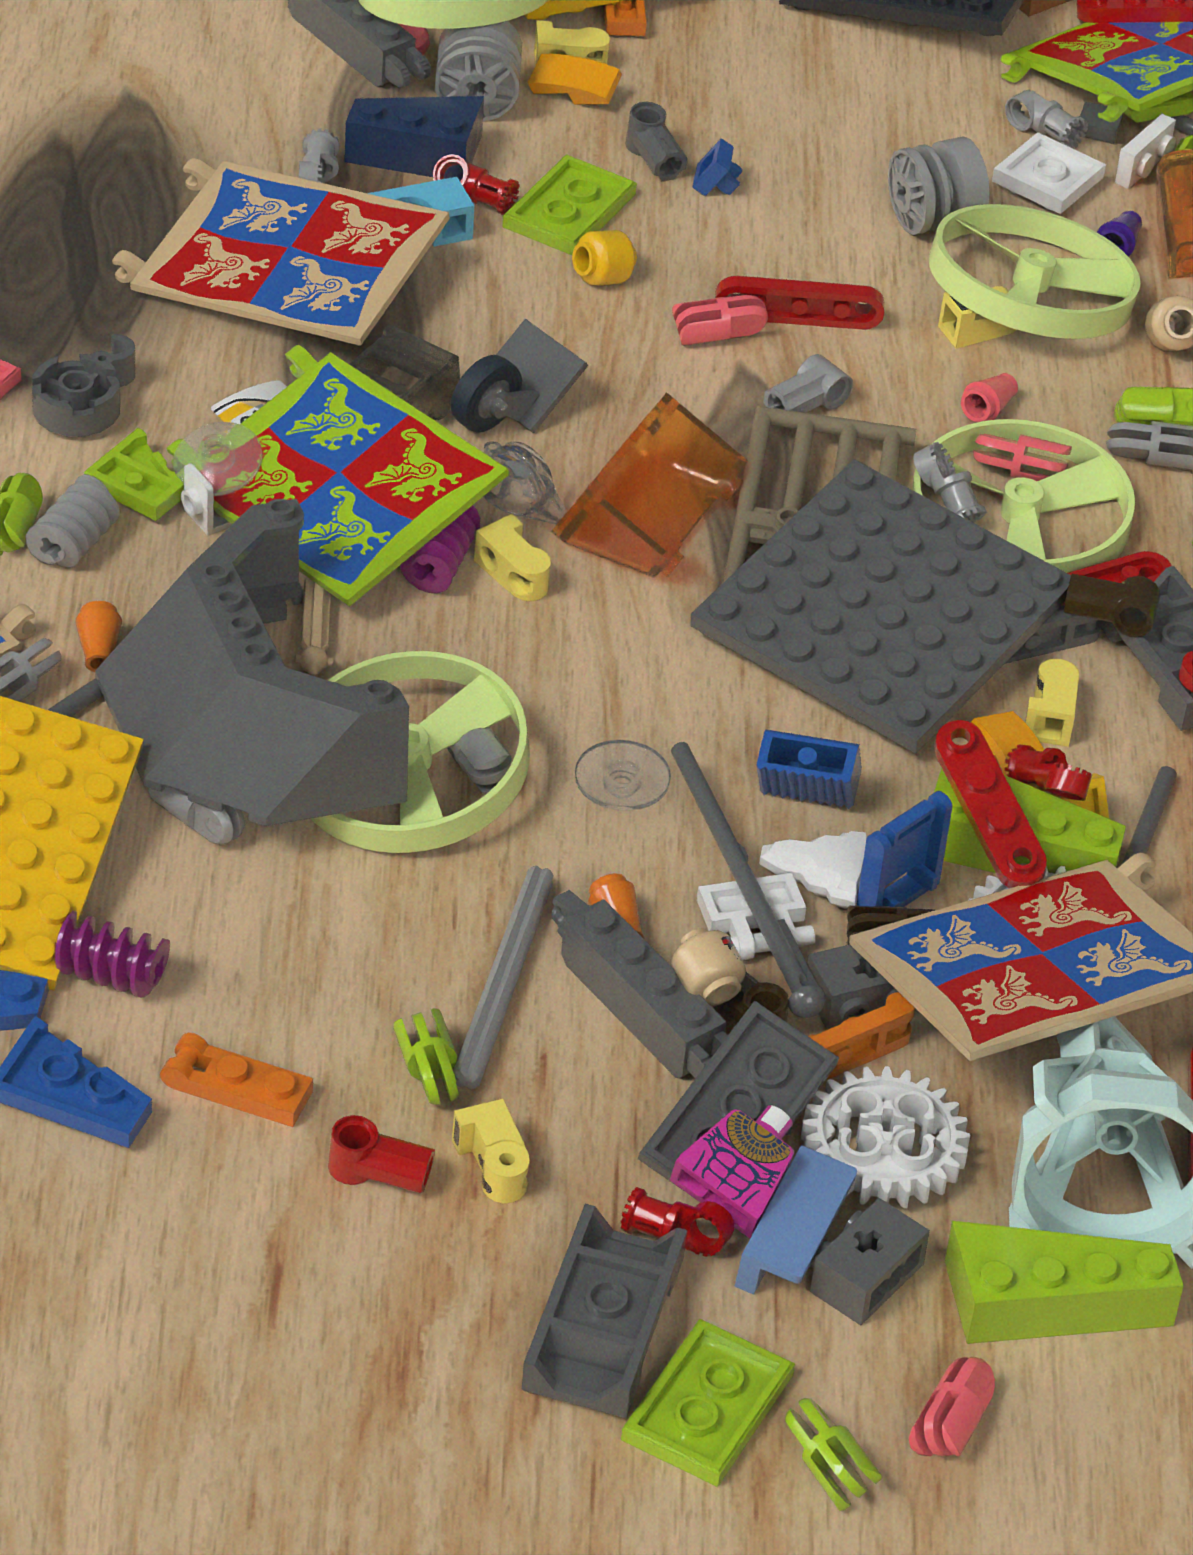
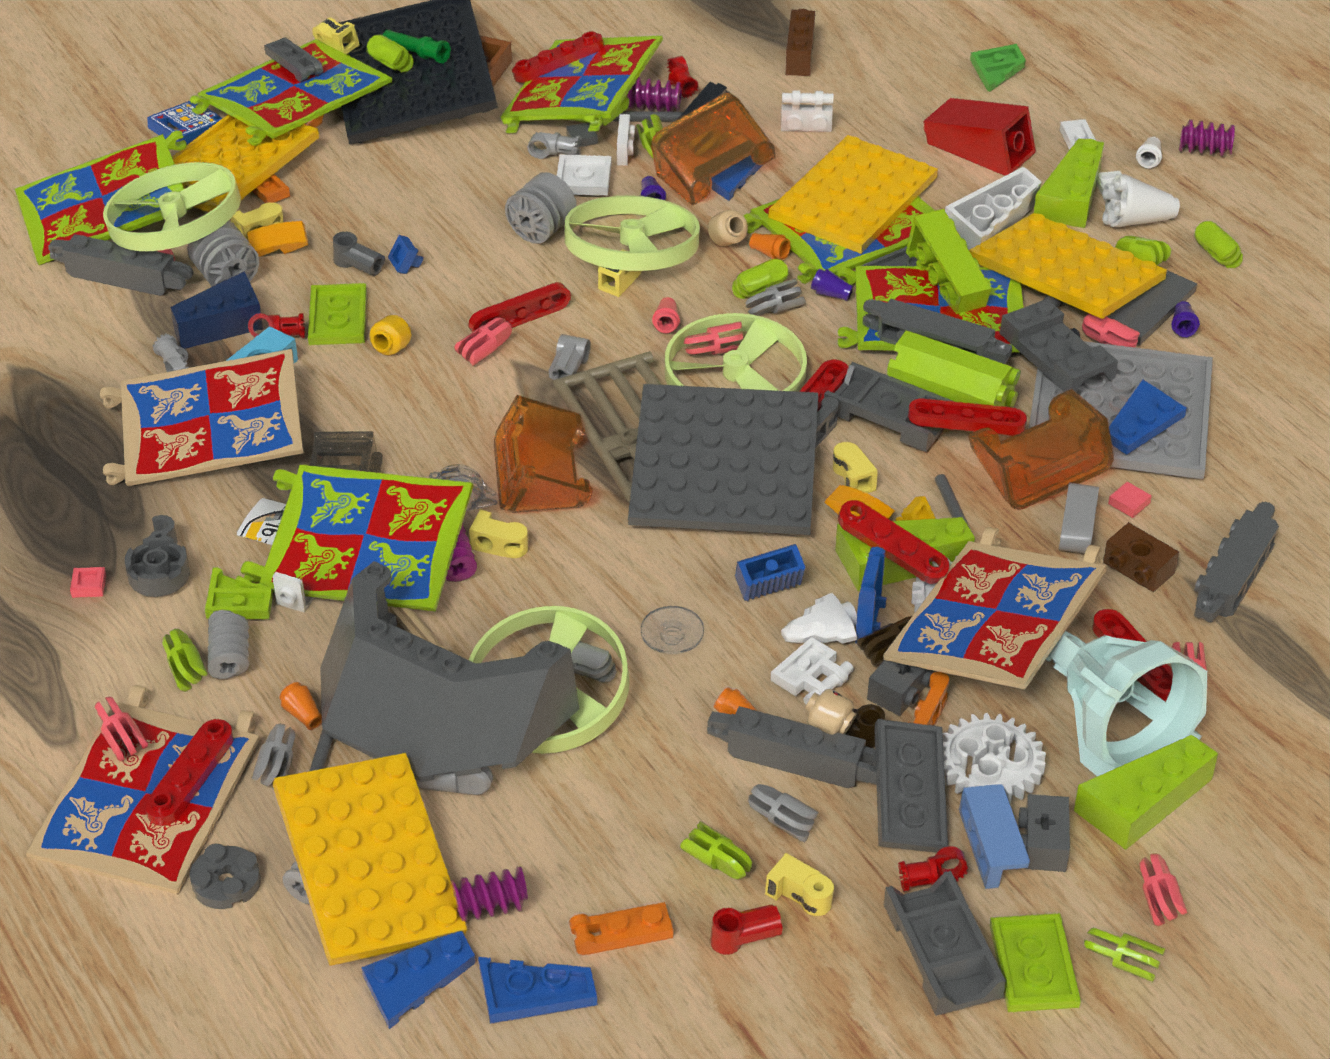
camera: 30 degrees left, 0 degrees up
clear dish [173,422,263,496] -> none
dark grey plate [451,319,589,433] -> none
light grey axle [454,866,553,1089] -> none
dark pink torso [670,1105,794,1238] -> none
dark grey bar [671,742,826,1018] -> none
light grey connector [913,442,987,523] -> none
red connector [1004,744,1092,801] -> none
dark brown piece [1064,574,1160,637] -> none
none -> light grey arm [748,784,819,842]

